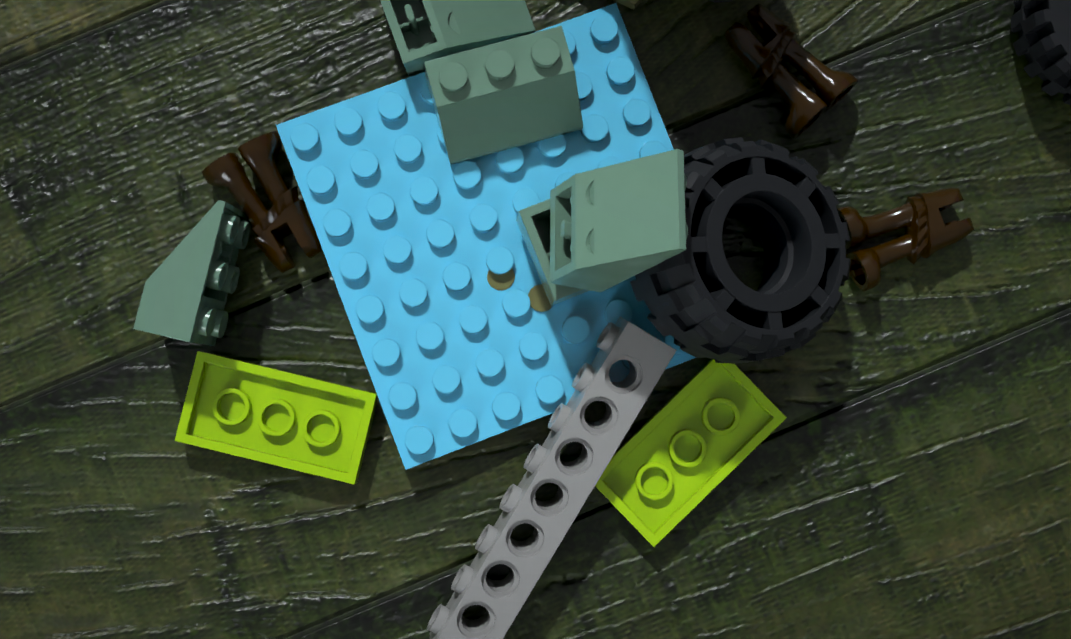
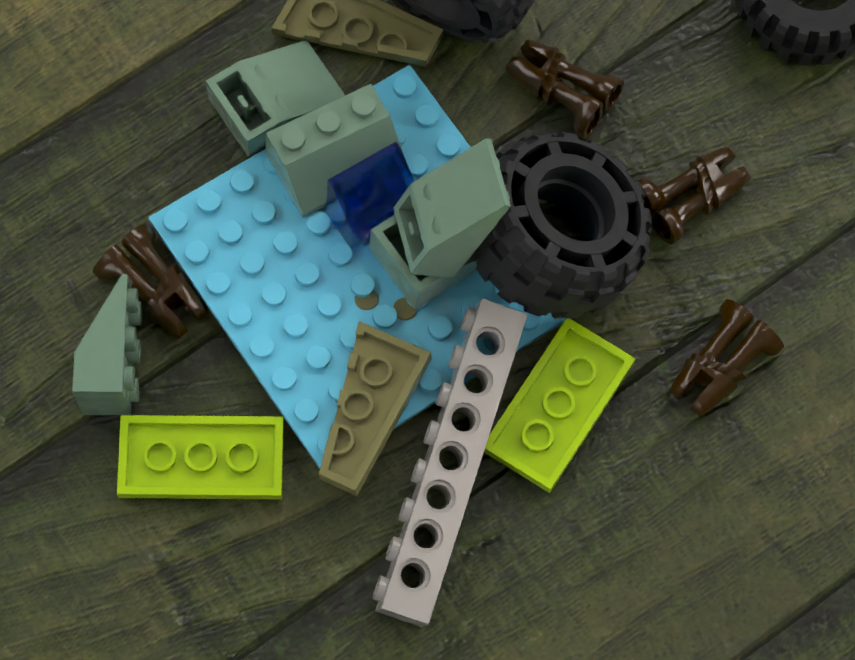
camera: 20 degrees left, 15 degrees down
none -> olive wing [319,321,432,496]
none -> clear blue slope [326,142,414,249]
none -> dark brown piece [669,299,784,417]

